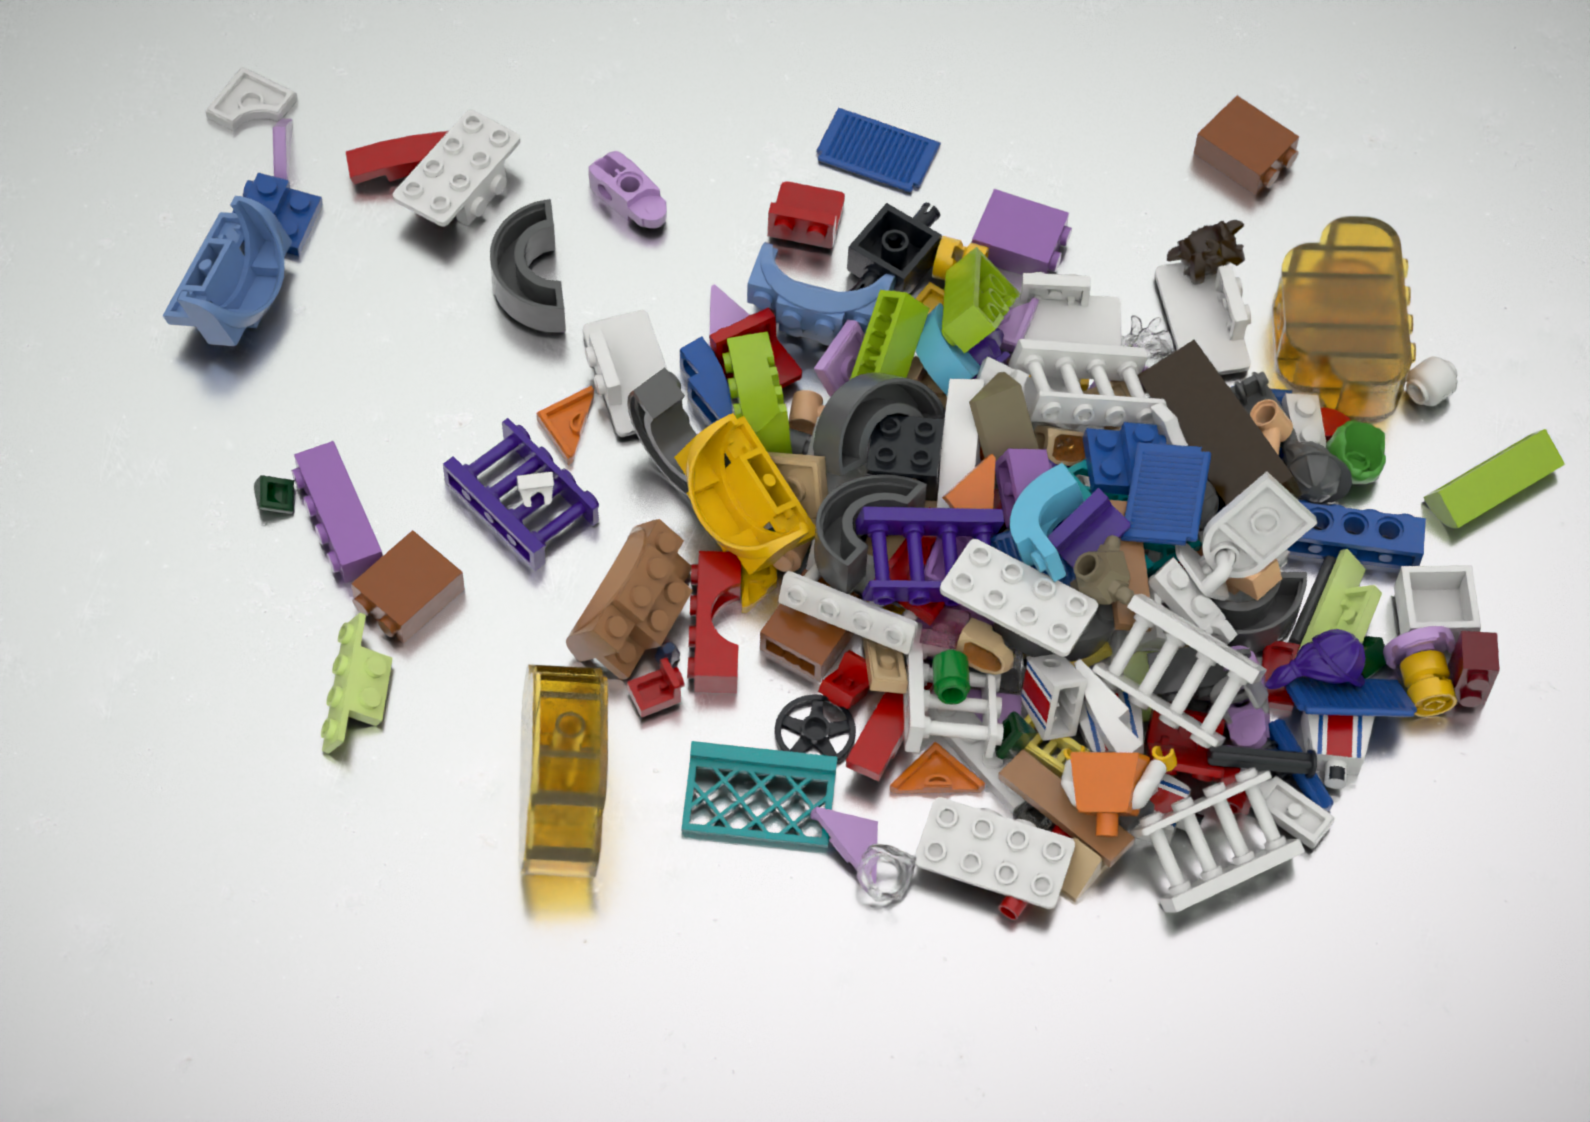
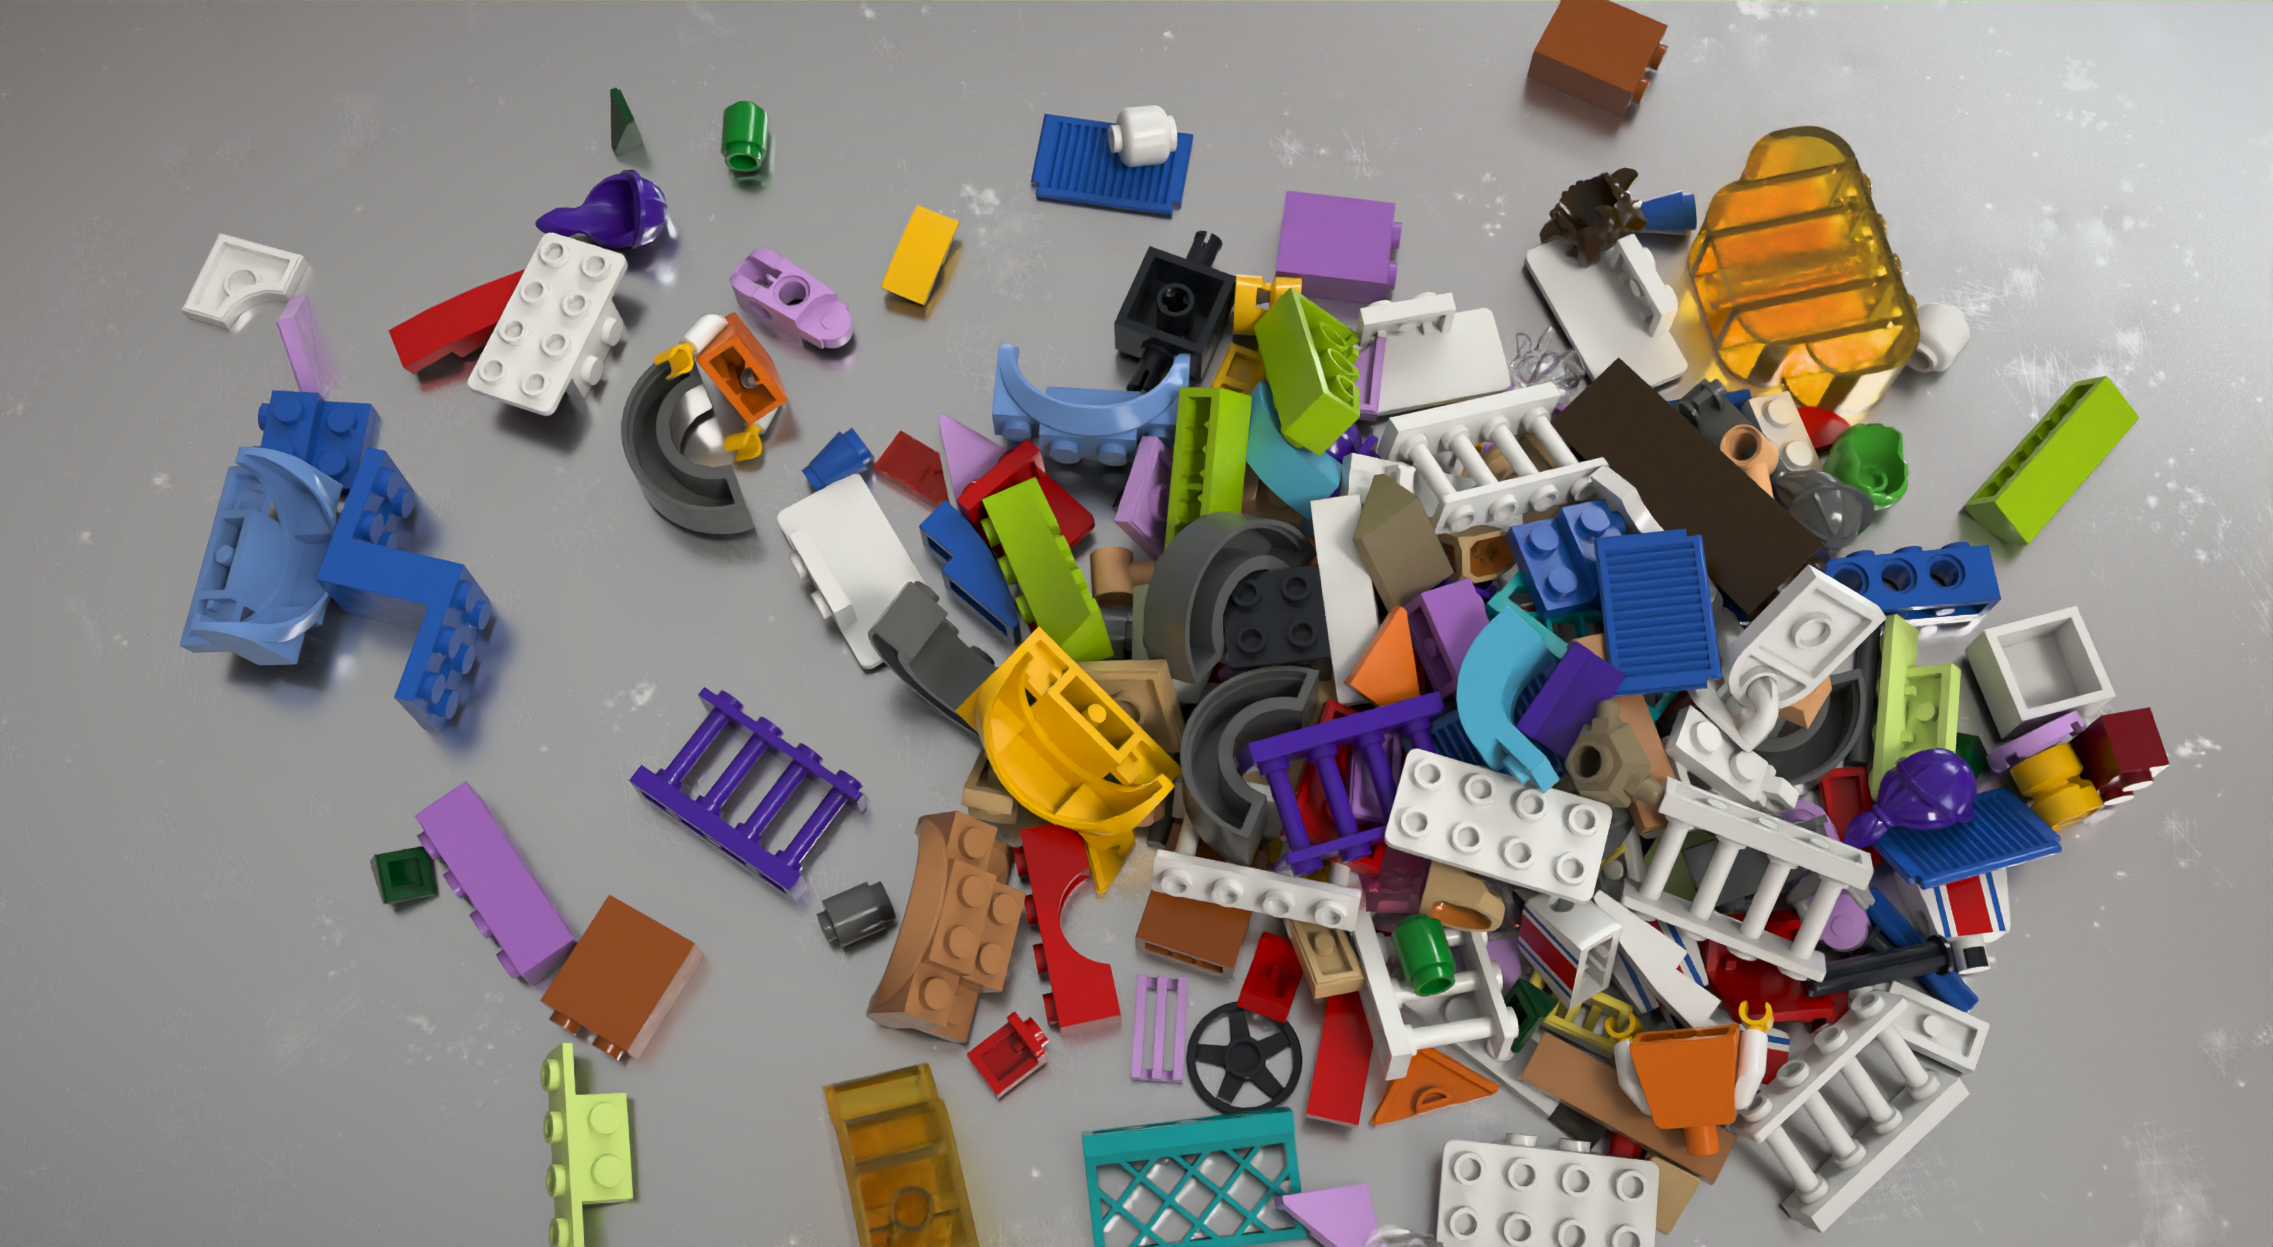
camera: 10 degrees left, 10 degrees up
white tile [516,472,554,507] -> none
orange tile [536,385,594,465] -> none
dark blue bar [654,642,680,666] -> none
red bracket [767,181,845,249] -> none
none -> blue bracket [315,447,491,733]
none -> dark purple piece [535,170,668,250]
none -> dark green slope [610,87,643,157]
none -> orange torso [654,312,788,462]
none -> green brick [721,101,768,172]
none -> blue cone [802,428,875,491]
none -> dark grey brick [816,881,896,948]
none -> clear red tile [874,430,949,509]
none -> yellow slope [881,205,960,306]
none -> tan slope [961,747,1021,826]
none -> white head [1108,105,1177,167]
none -> lavender tile [1131,974,1188,1083]
none -> blue cone [1630,190,1697,236]

